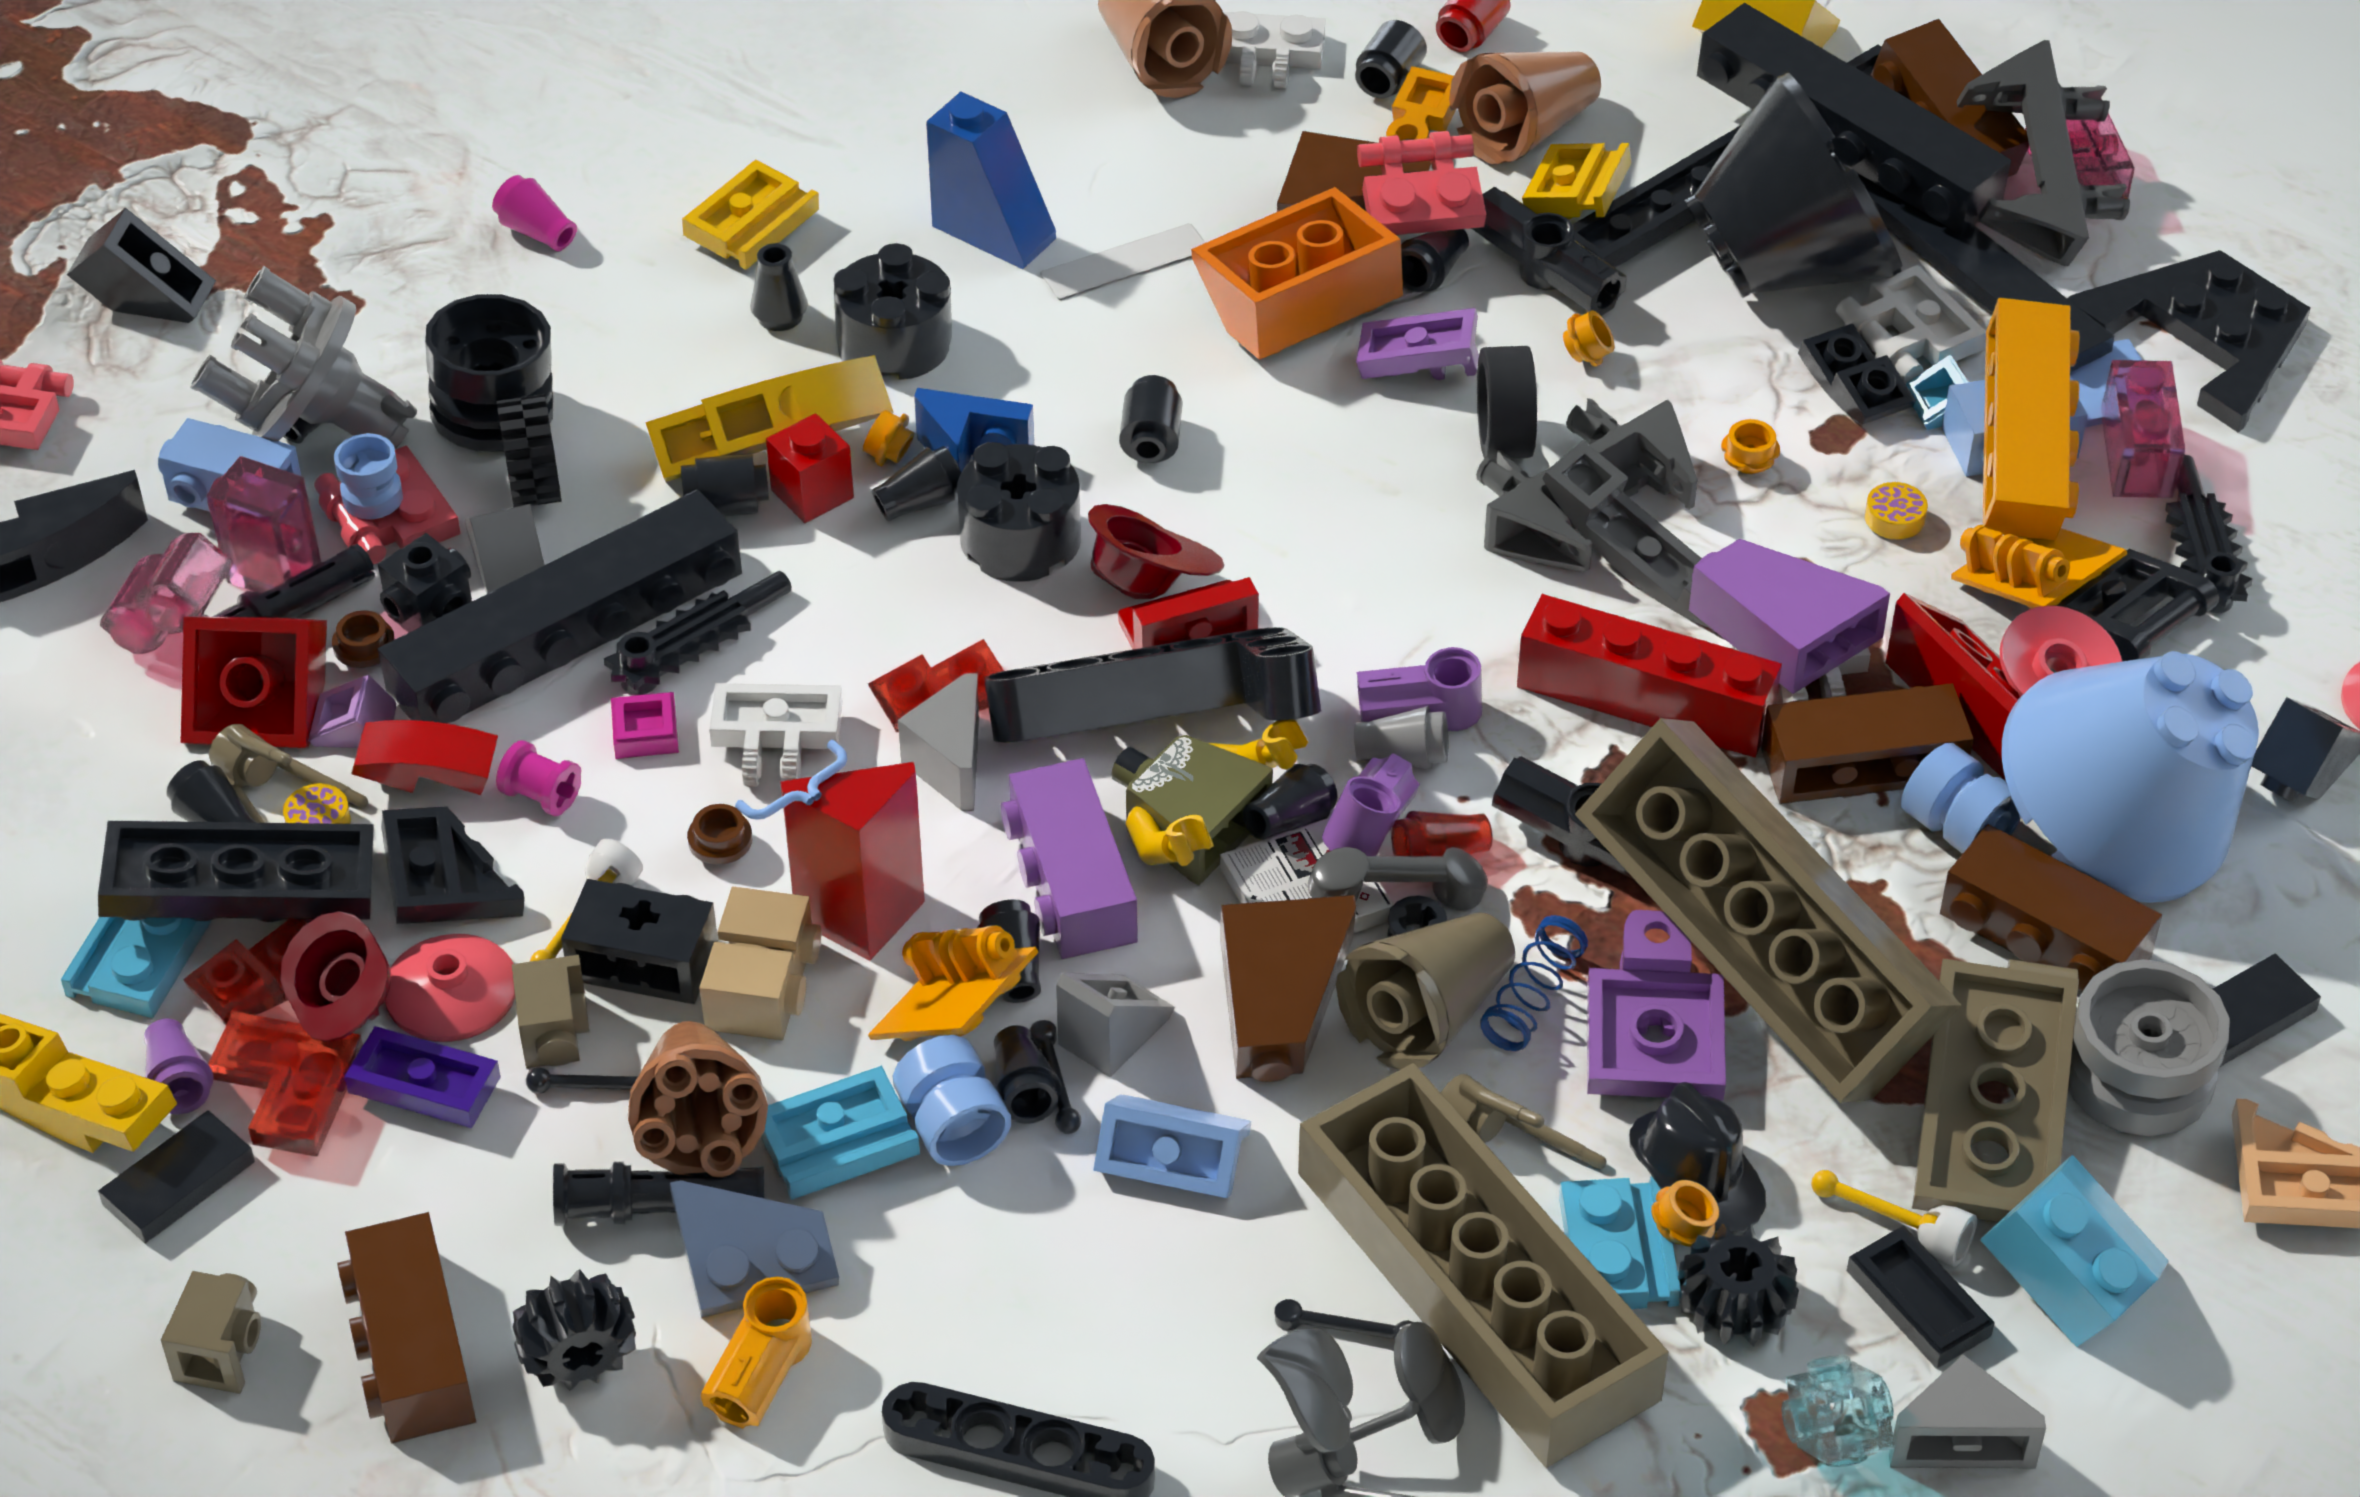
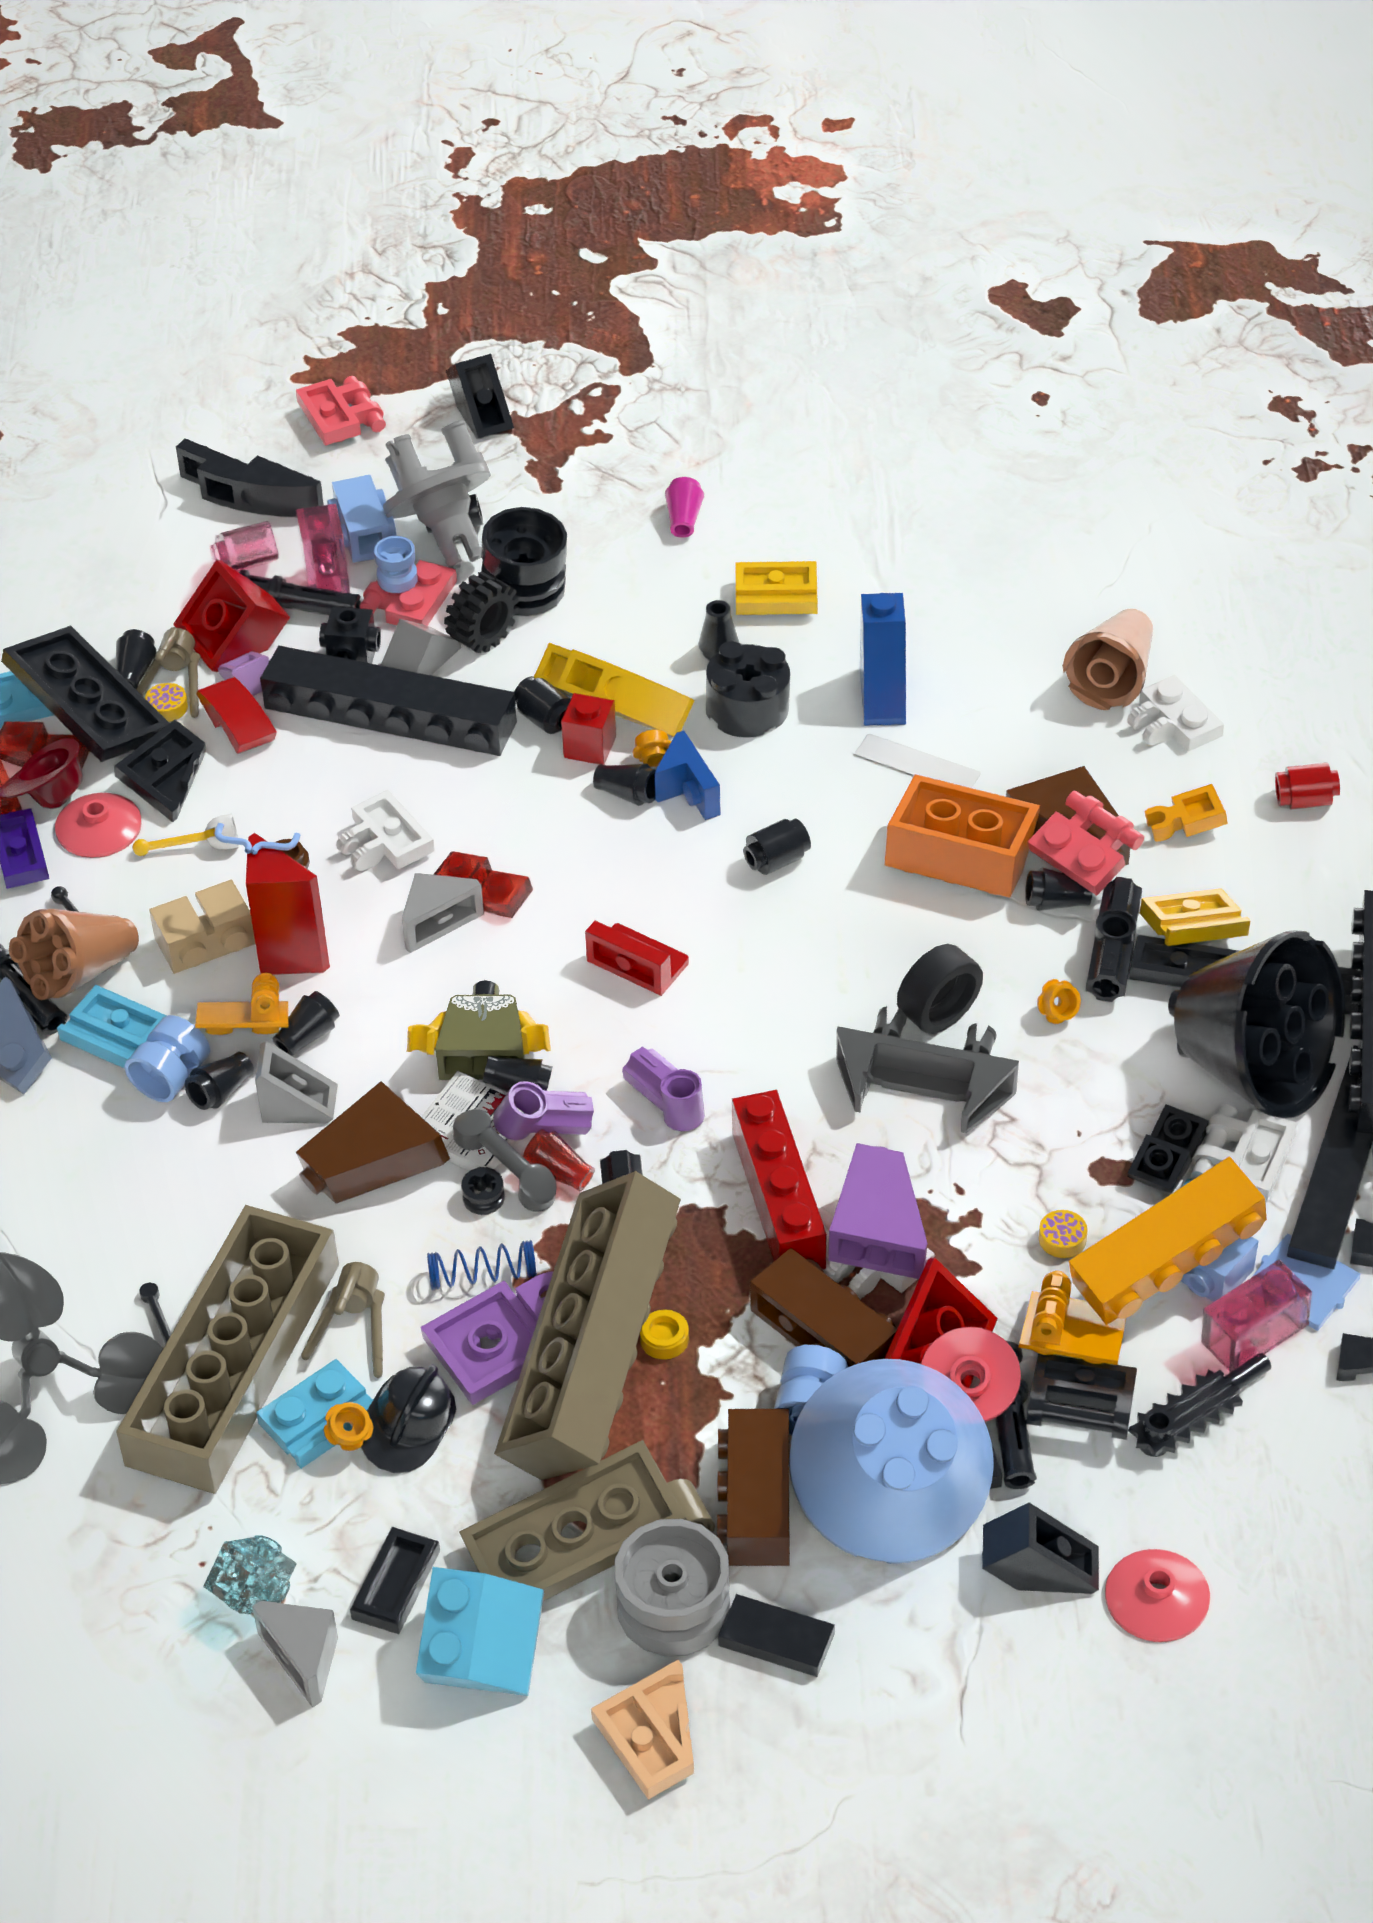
camera: 55 degrees right, 0 degrees up
reddish brown plate [332,610,395,668] -> none
dark pink bush [496,740,582,816] -> none
dark tan brick [512,955,590,1069] -> none
black brick [561,879,718,1005] -> none
black piece [603,570,792,695] -> none
dark pink tile [611,692,679,759] -> none
black brick [957,442,1081,582] -> none
black beam [984,627,1321,743] -> none
medium lavender brick [1001,758,1138,959] -> none
black hinge [1030,1020,1082,1134] -> none
dark red piece [1088,504,1225,599] -> none
light blue panel [1093,1094,1252,1198] -> none
dark tan cone [1336,912,1515,1069] -> none
light grey cone [1354,706,1449,769] -> none
black brick [1355,20,1427,99] -> none
medium lavender plate [1356,308,1479,380] -> none
nougat cone [1449,51,1601,164] -> none
dark grey slope [1542,440,1711,629] -> none
black gear [1678,1223,1799,1347] -> none
light orange plate [1721,419,1780,474] -> none
hinge [1811,1170,1977,1267] -> none

